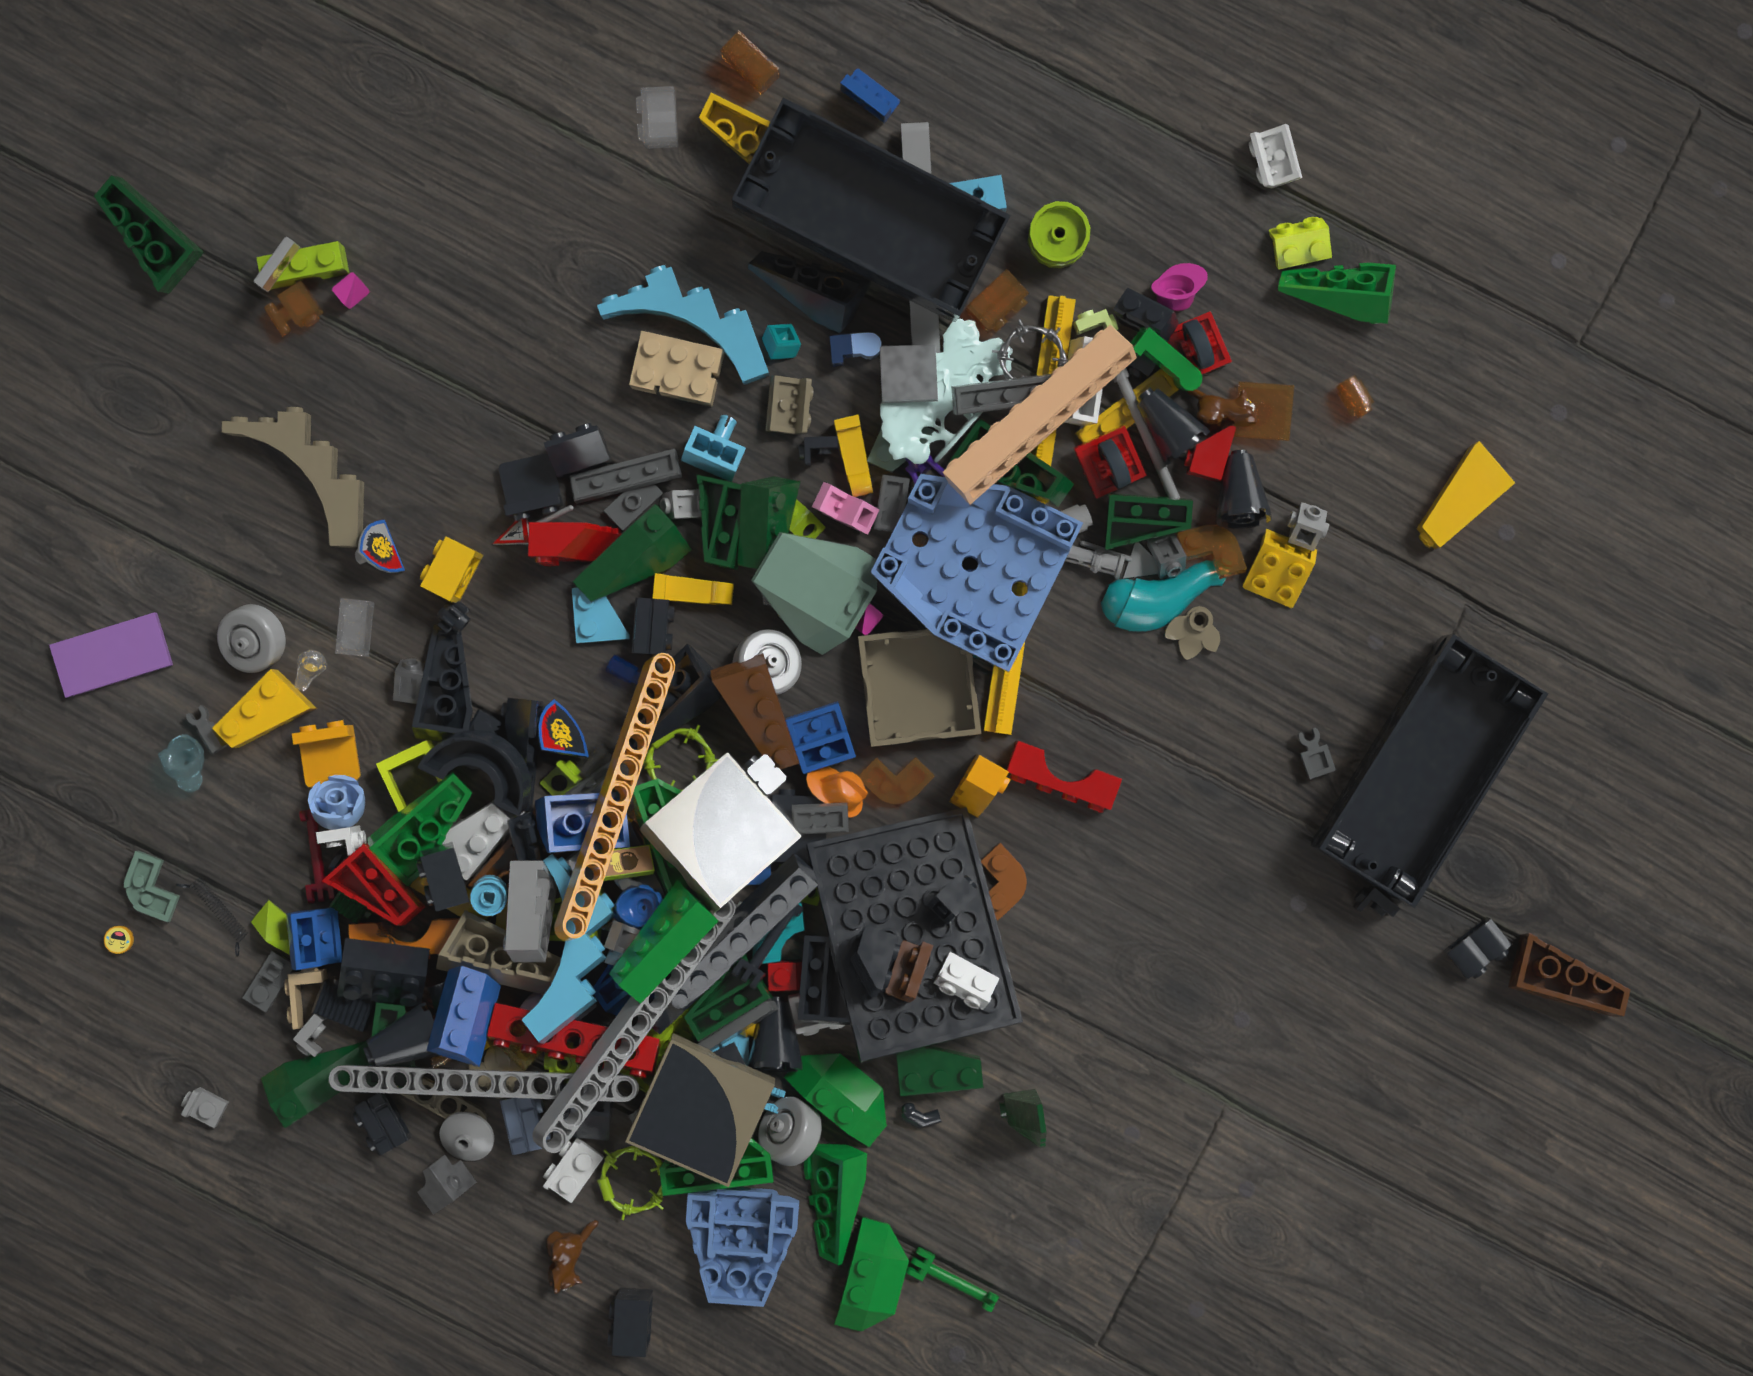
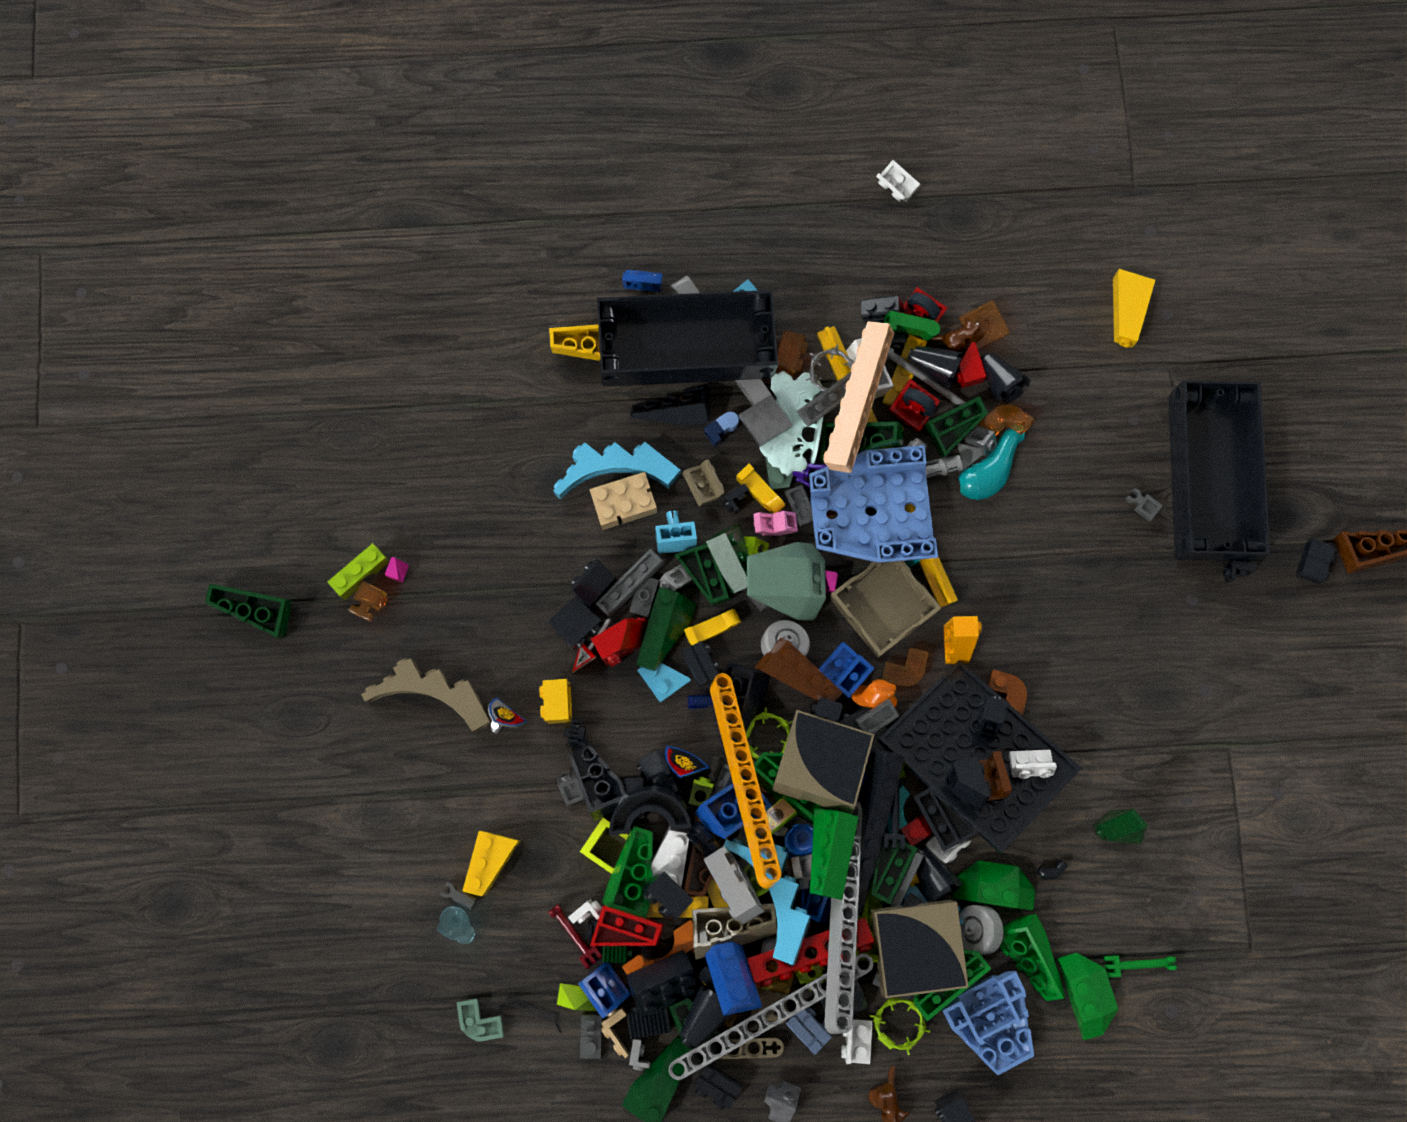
camera: 30 degrees left, 10 degrees down
medium lavender tile [49,612,173,698] -> none
tile [104,926,134,954] -> none
light grey wheel [217,604,286,673] -> none
light grey tile [254,236,300,292] -> none
light orange bracket [292,720,361,787] -> none
clear animal [295,650,327,691] -> none
light blue cylinder [308,775,365,830] -> none
clear brick [335,598,374,657] -> none
light grey dish [440,1112,494,1161] -> none
medium azure wheel [470,875,508,916] -> none
clear brick [636,86,678,149] -> none
clear orange brick [720,31,780,95] -> none
teal slope [762,324,801,359] -> none
dark green wedge [896,1046,984,1096] -> none
red arch [1006,741,1122,813] -> none
lime wheel [1028,201,1090,268] -> none
yellowish green bracket [1073,309,1118,335] -> none
dark pink piece [1151,263,1207,311] -> none
dark tan plate [1165,606,1220,660] -> none
yellow bracket [1243,529,1317,608] -> none
neon yellow bracket [1269,217,1332,270] -> none
green wedge [1278,263,1396,324] -> none
light grey brick [1287,502,1329,551] -> none
clear orange brick [1336,375,1374,418] -> none

